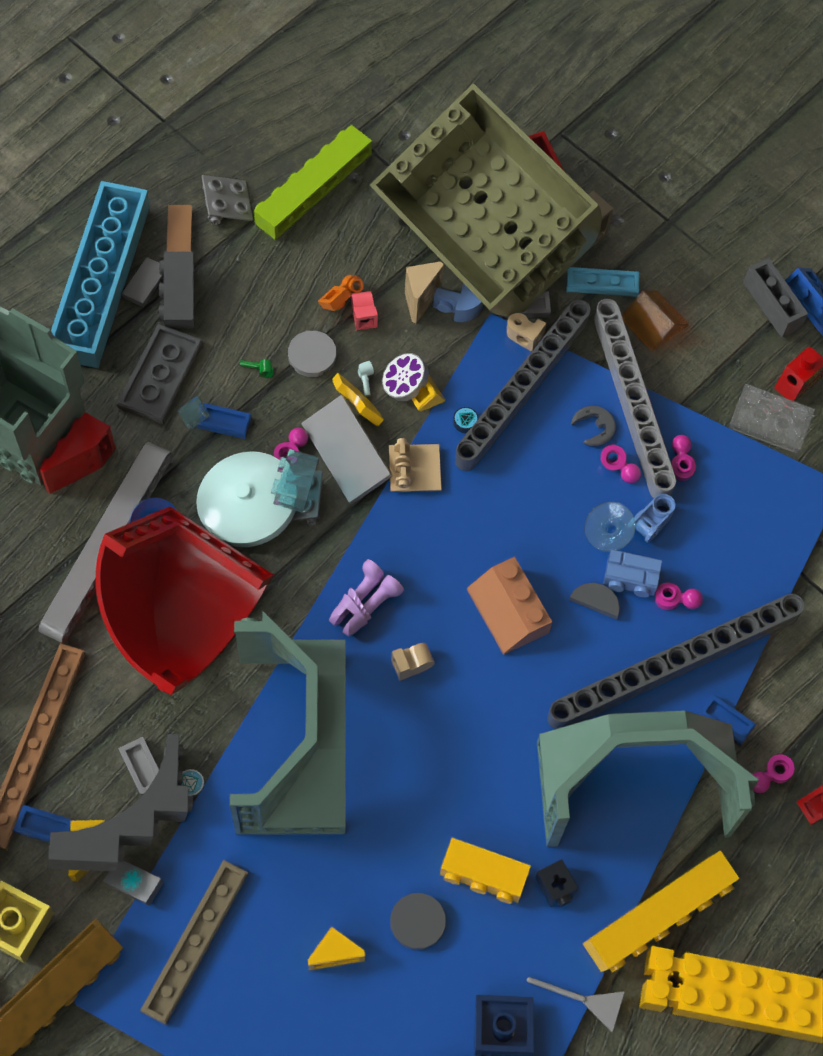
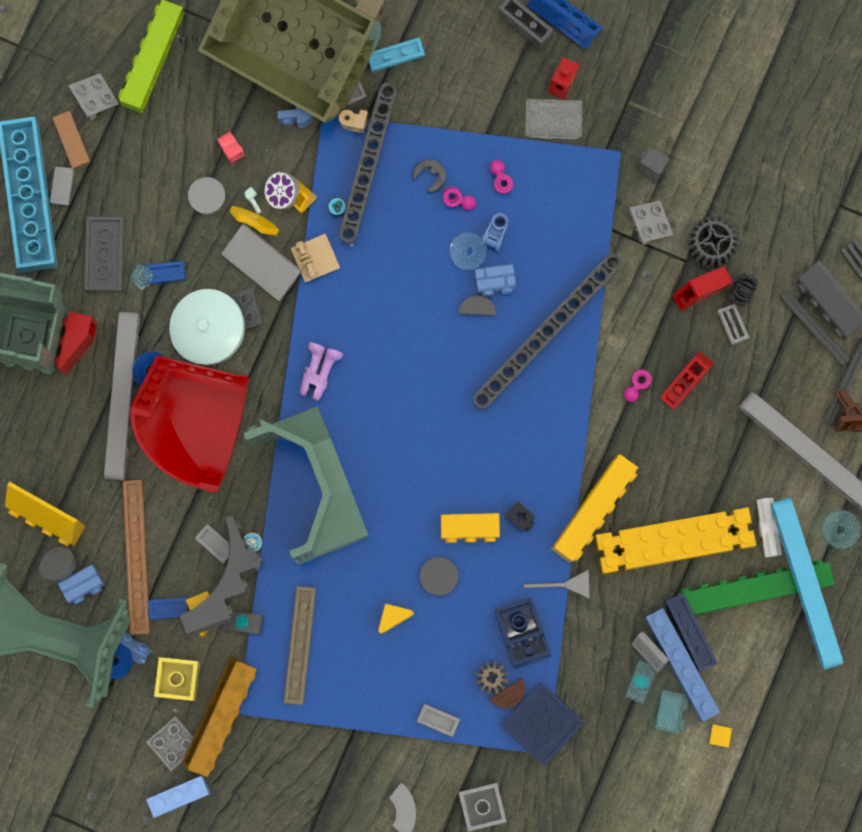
camera: 15 degrees left, 15 degrees up
dark grey brick [159,252,194,329] -> none
green hand [240,359,273,378] -> none
clear light blue brick [271,449,319,513] -> none
dark pink plate [274,428,309,469] -> none
orange plate [318,275,364,311] -> none
tan leg [391,643,435,681] -> none
tan slope [405,262,444,324] -> none
nougat slope [467,557,552,655] -> none
sand green panel [537,711,759,847] -> none
light grey beam [594,299,676,498] -> none
clear orange slope [622,291,689,351] -> none
dark pink plate [655,582,703,610] -> none
blue tile [697,693,756,747] -> none

